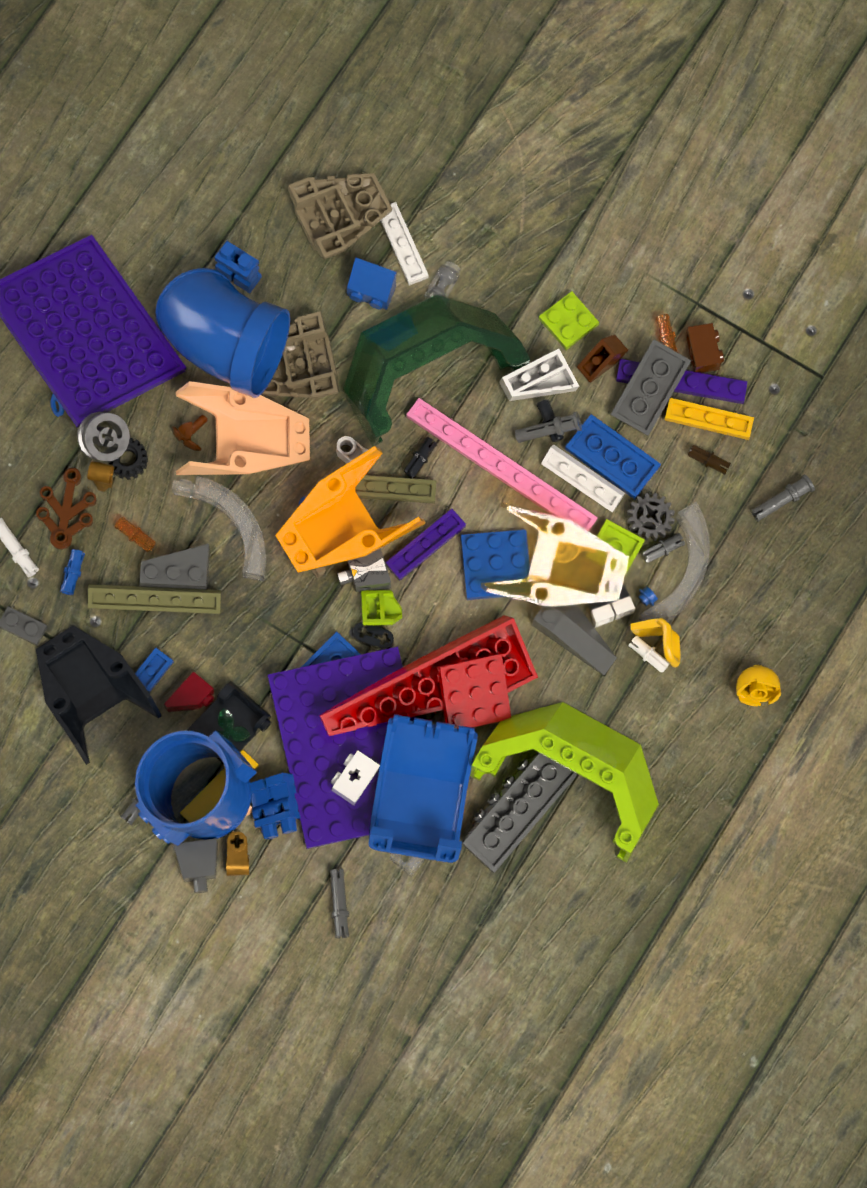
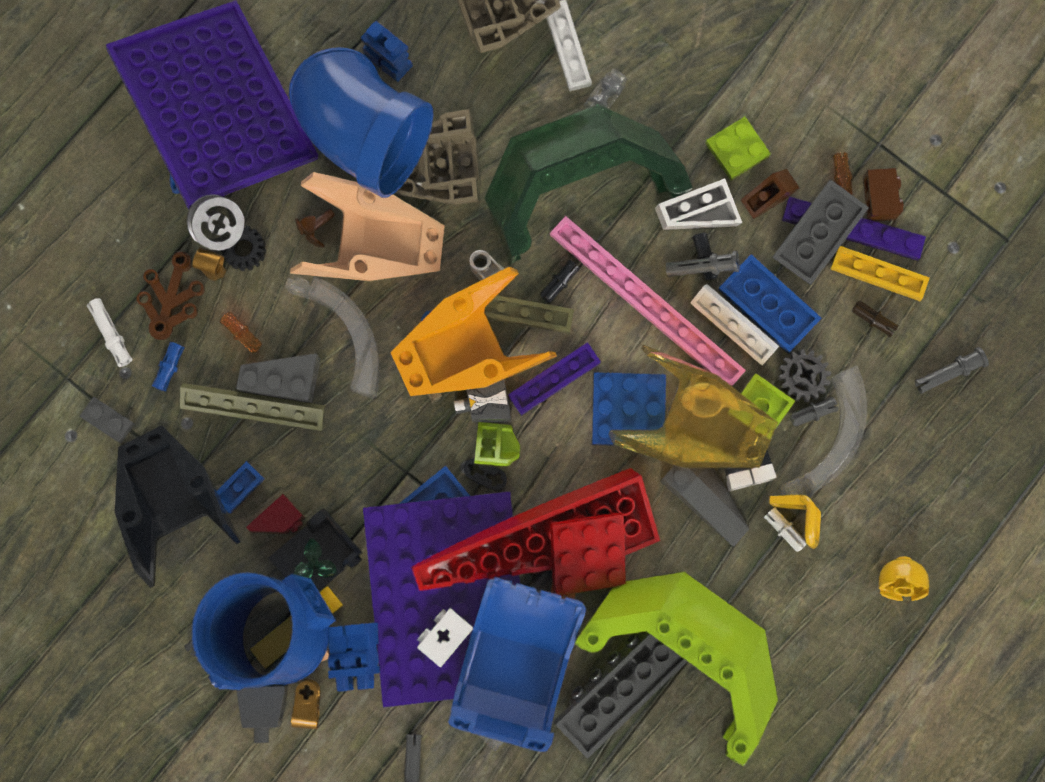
camera: 10 degrees right, 5 degrees up
blue slope [347,258,396,310] -> none
blue plate [638,586,658,606] -> none

